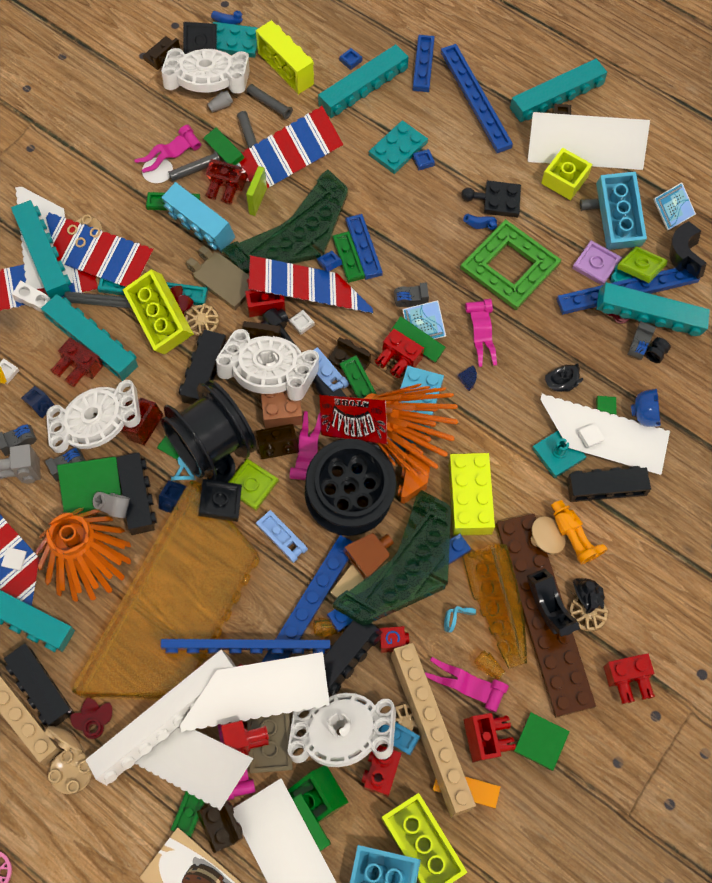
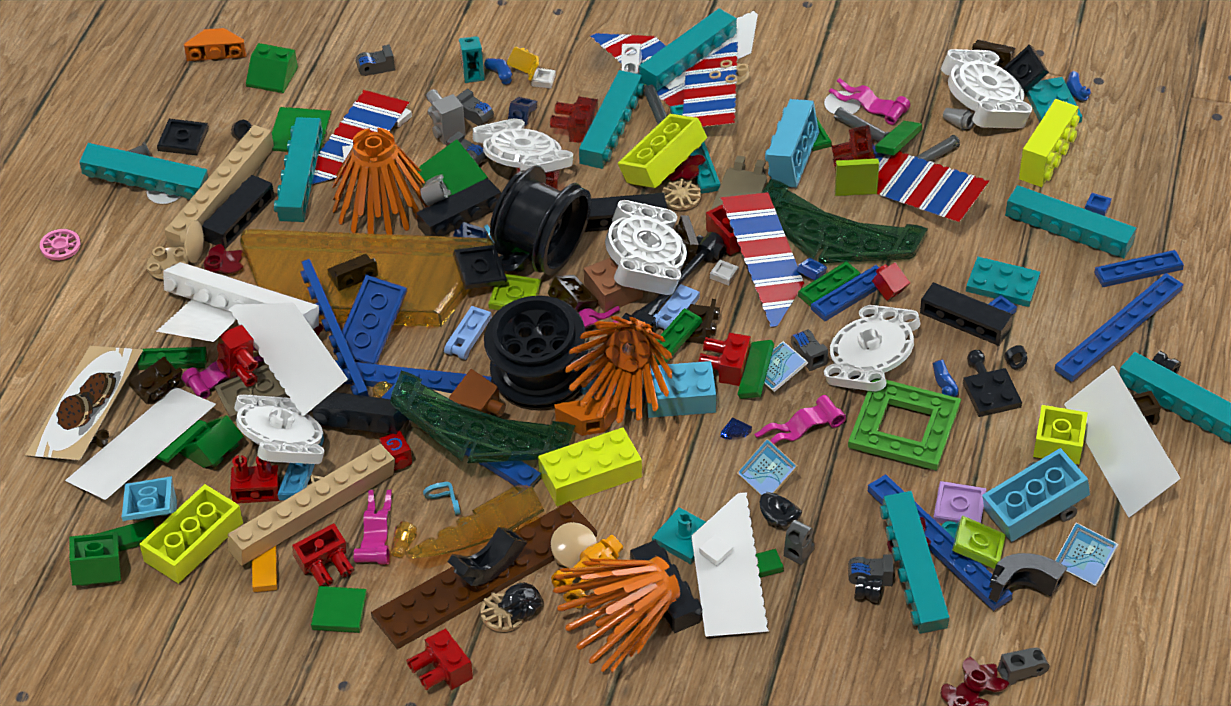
camera: 70 degrees right, 20 degrees down
dark grey pin [246,84,293,119] -> none
red sticker [319,395,388,444] -> none
blue cylinder [631,389,661,427] -> none
none -> dark brown bracket [327,253,378,291]
none -> blue tile [333,275,407,364]
none -> orange plant [553,556,680,673]
none -> piece [737,439,799,495]
none -> dark grey leg [783,520,814,565]
none -> white piece [824,305,921,391]
none -> brick [872,262,910,301]
none -> black brick [920,282,1013,346]
none -> black tile [1004,345,1028,370]
none -> black wheel [1152,351,1181,374]

